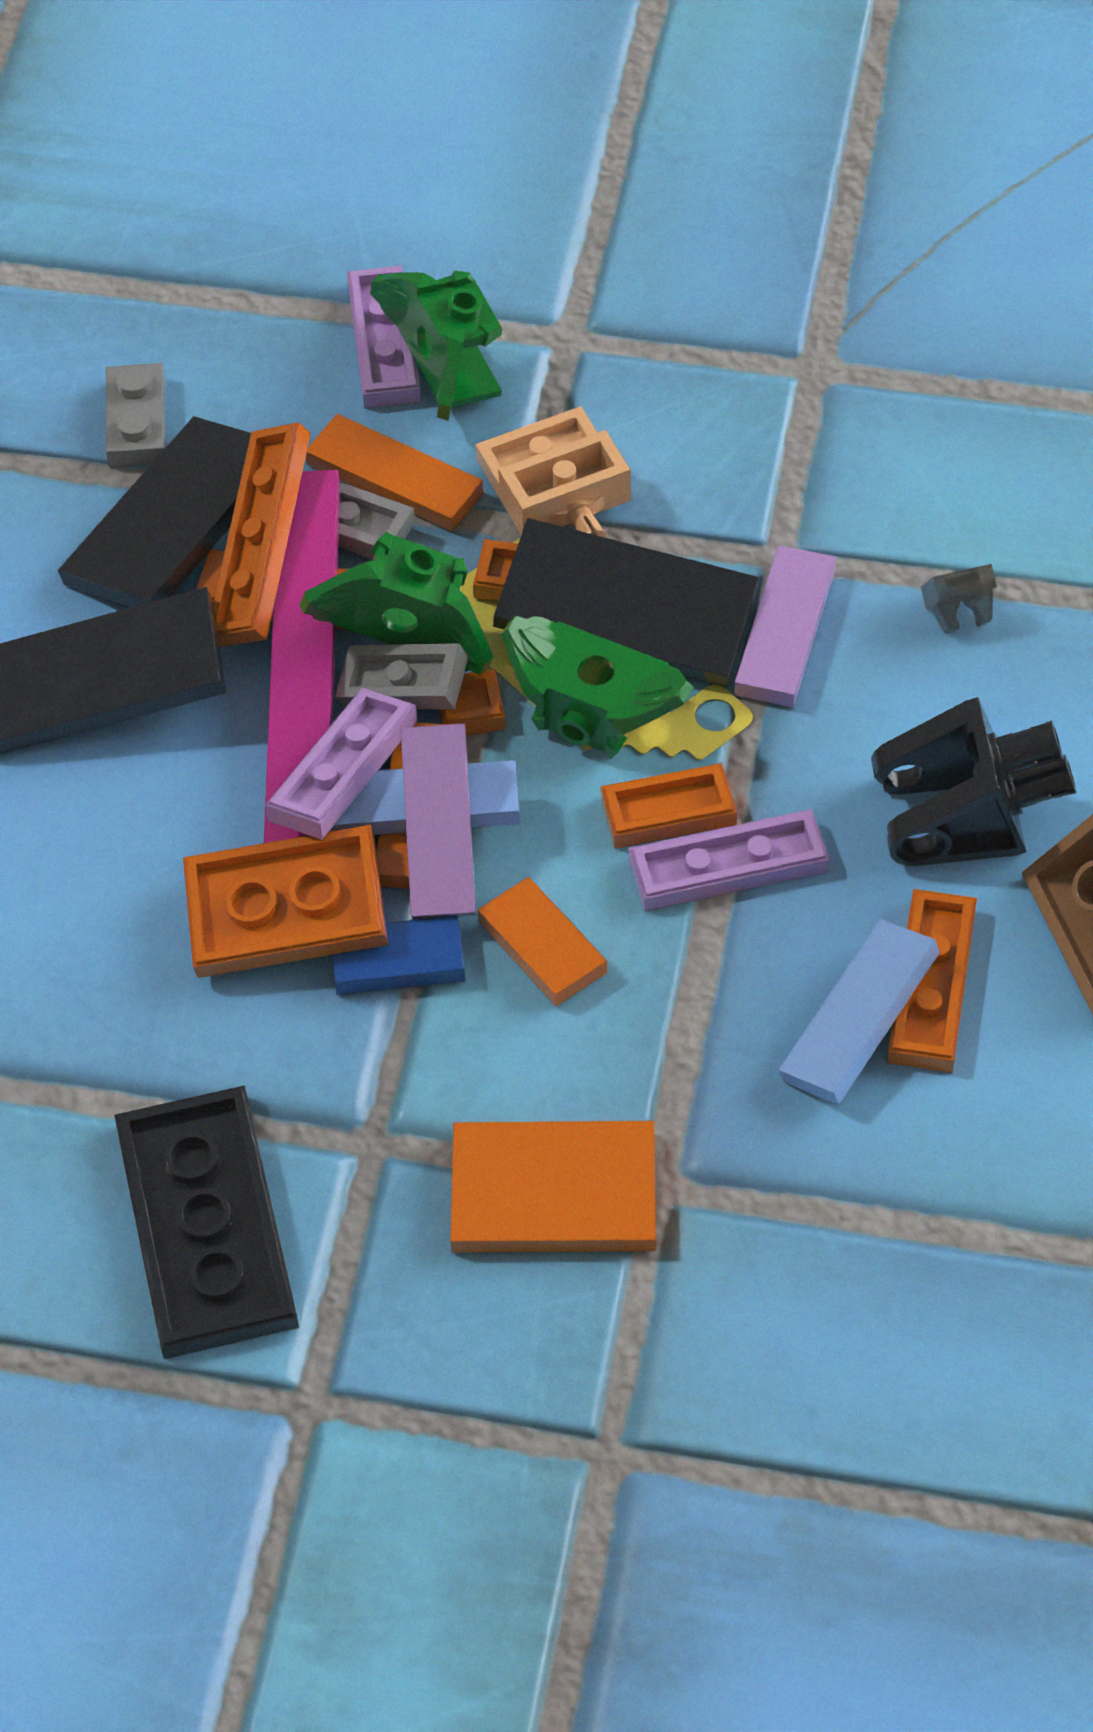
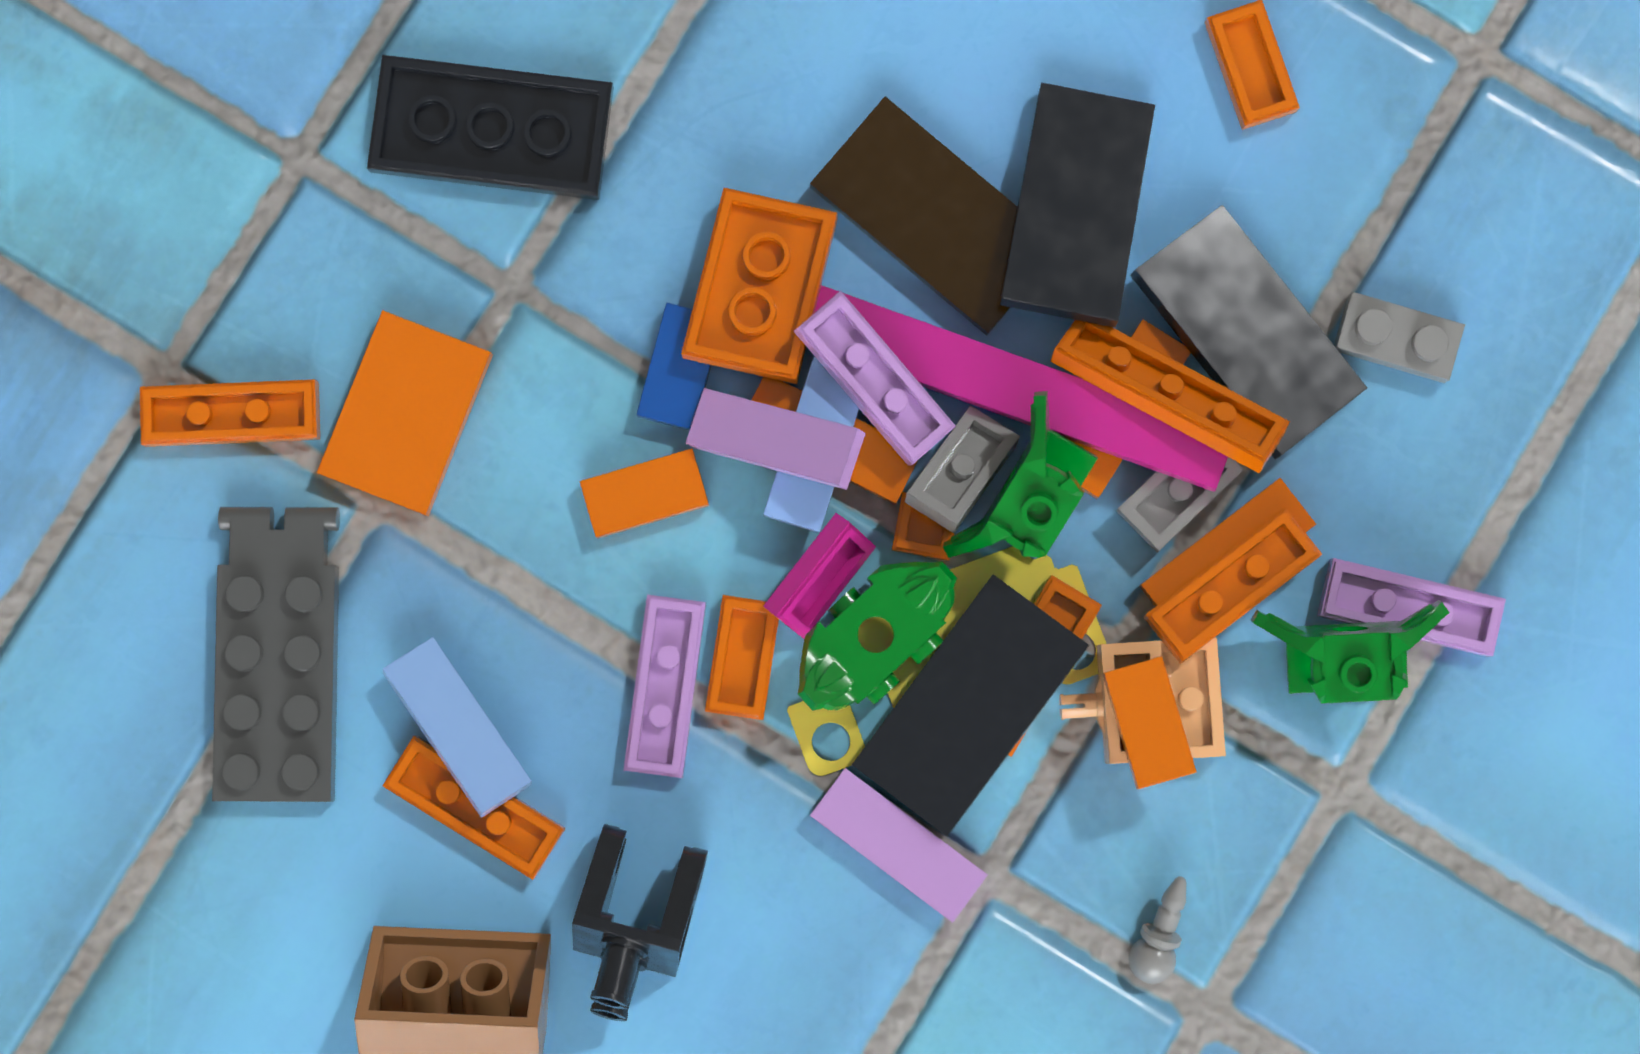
camera: 110 degrees right, 30 degrees up
clear smoke tile [920,564,997,634] -> none
none -> orange tile [140,379,321,447]
none -> dark grey hinge [212,507,340,802]
none -> dark pink tile [763,513,876,639]
none -> dark brown tile [810,96,1017,336]
none -> orange tile [1102,656,1197,789]
none -> light grey bar [1129,876,1187,984]
none -> orange tile [1143,508,1322,664]

